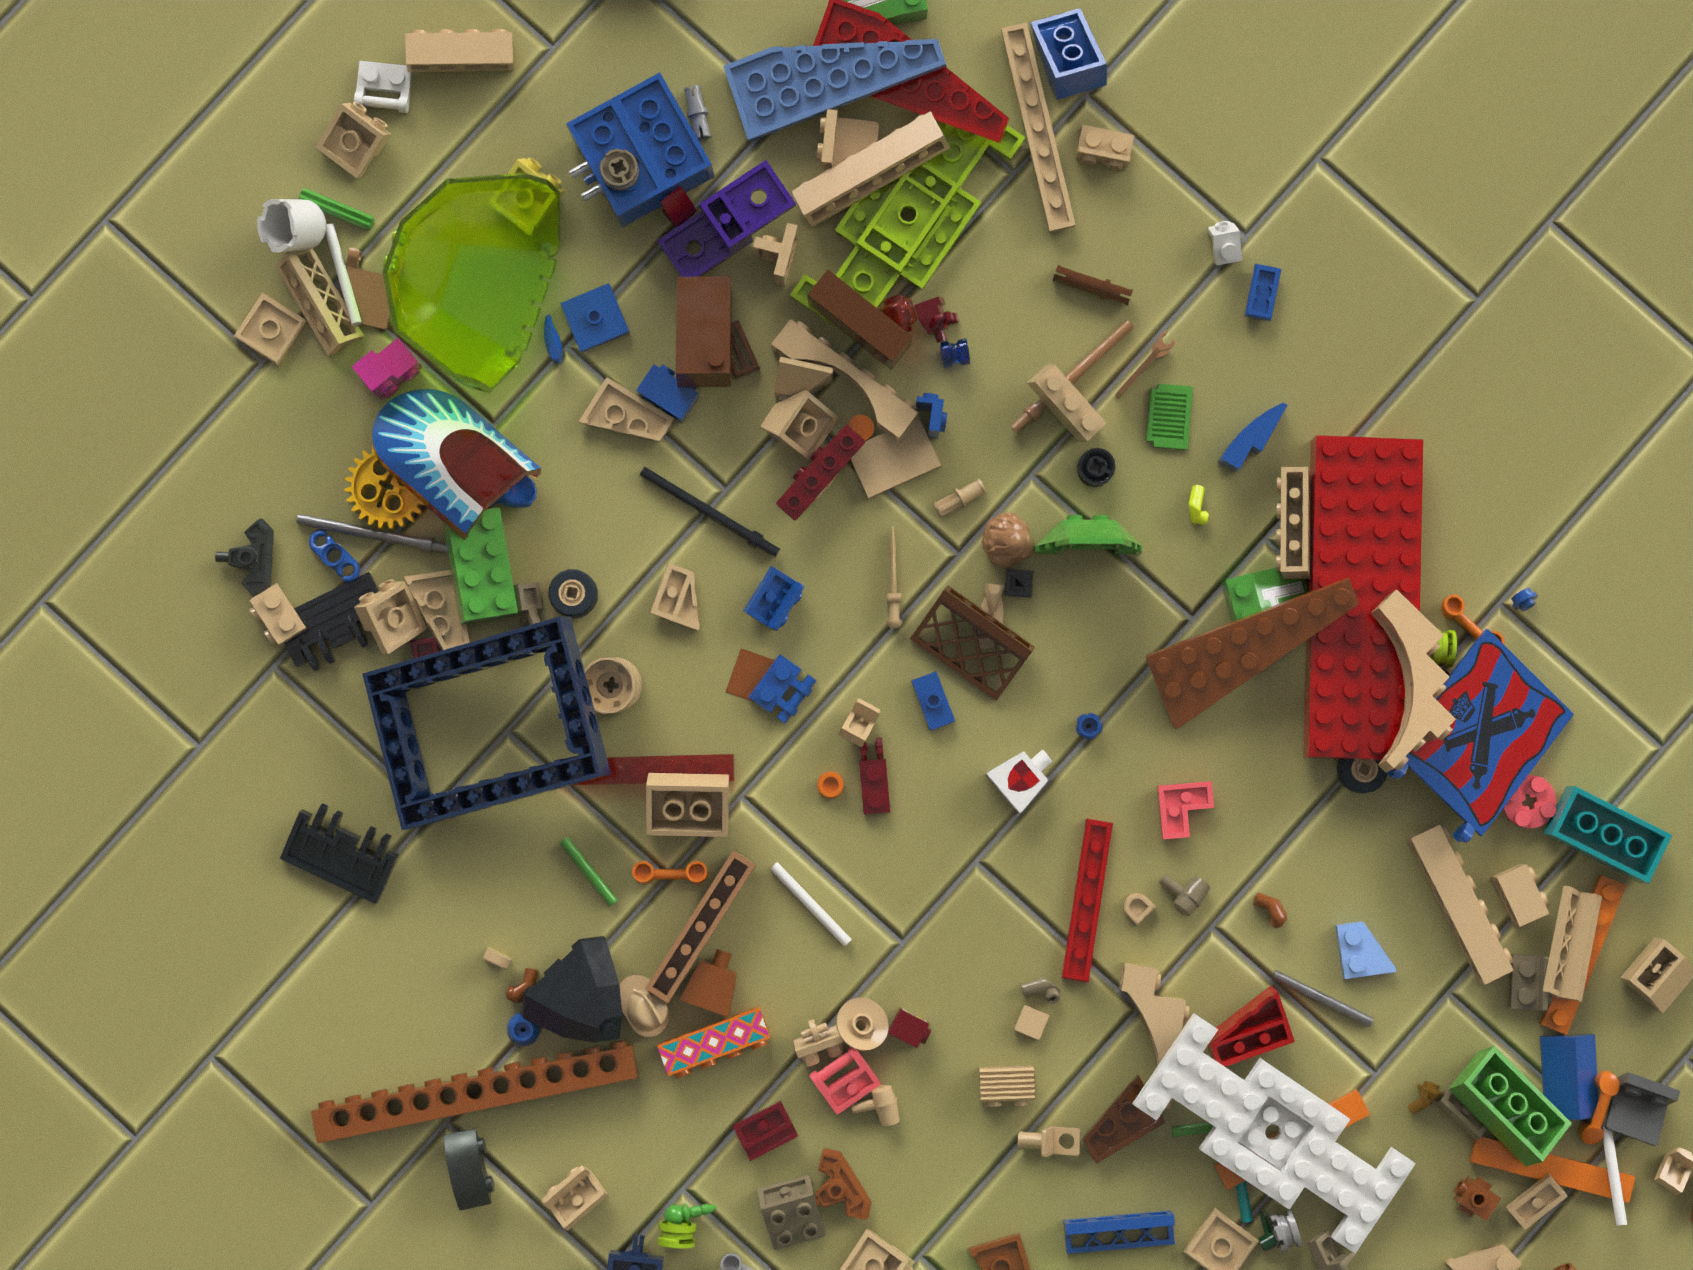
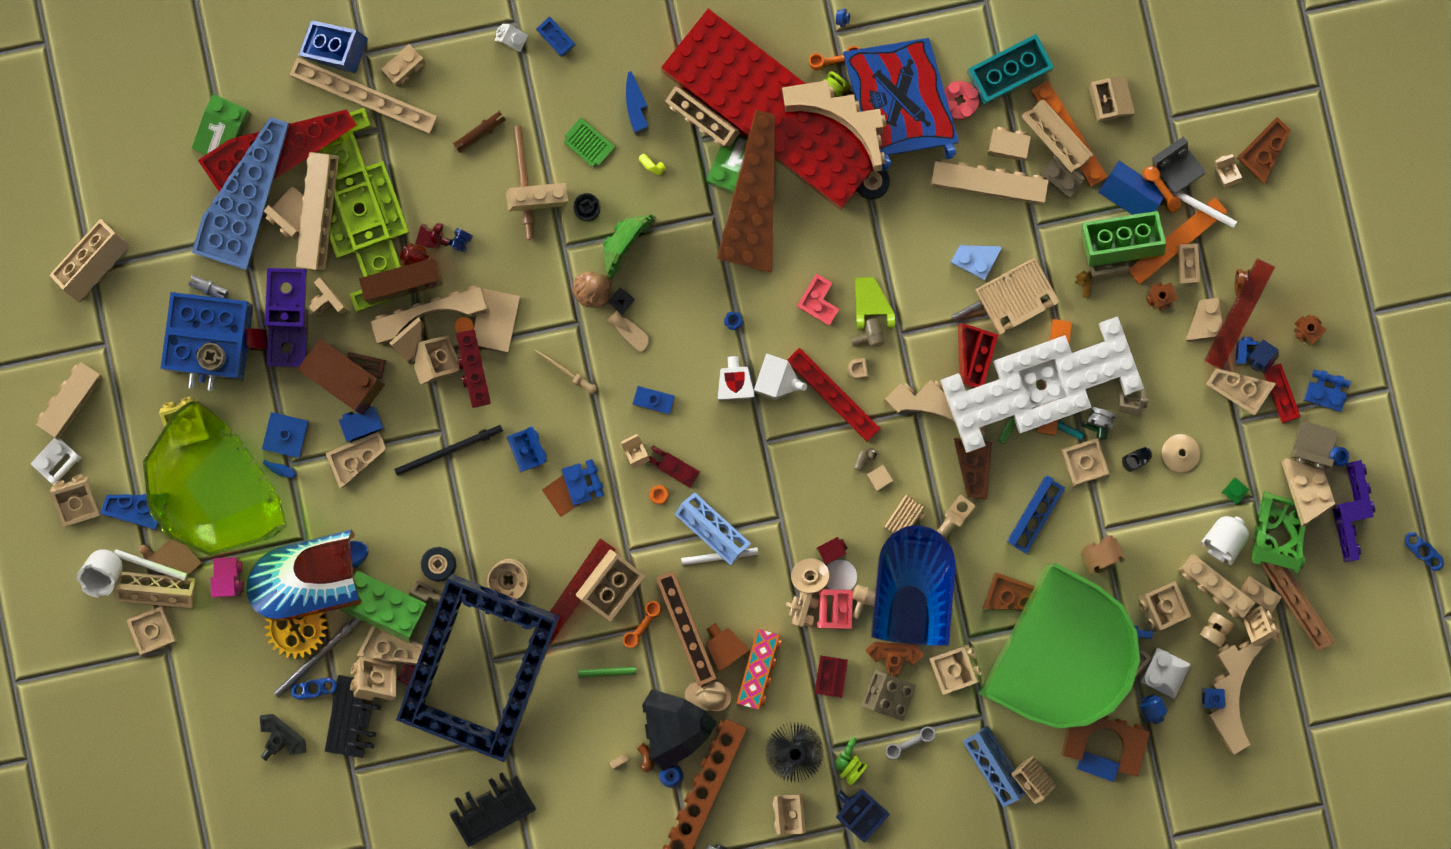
camera: 55 degrees left, 0 degrees up
tan bracket [249,583,307,648] -> none
bright green axle [299,188,375,230] -> none
tan wing [650,563,700,631] -> none
reddish brown fence [910,585,1035,701] -> none
blue bracket [916,393,947,439] -> none
tan axle [934,479,987,516] -> none
medium nougat flag [1116,331,1176,398] -> none
dark orange arm [1253,892,1287,928] -> none
none -> blue wing [100,493,169,531]
none -> light blue fence [675,492,751,565]
none -> white piece [754,353,807,400]
none -> black piece [765,722,824,783]
none -> white sticker [826,560,857,590]
none -> lime flag [855,277,895,329]
none -> clear blue windscreen [871,525,956,646]
none -> tan window [975,257,1060,335]

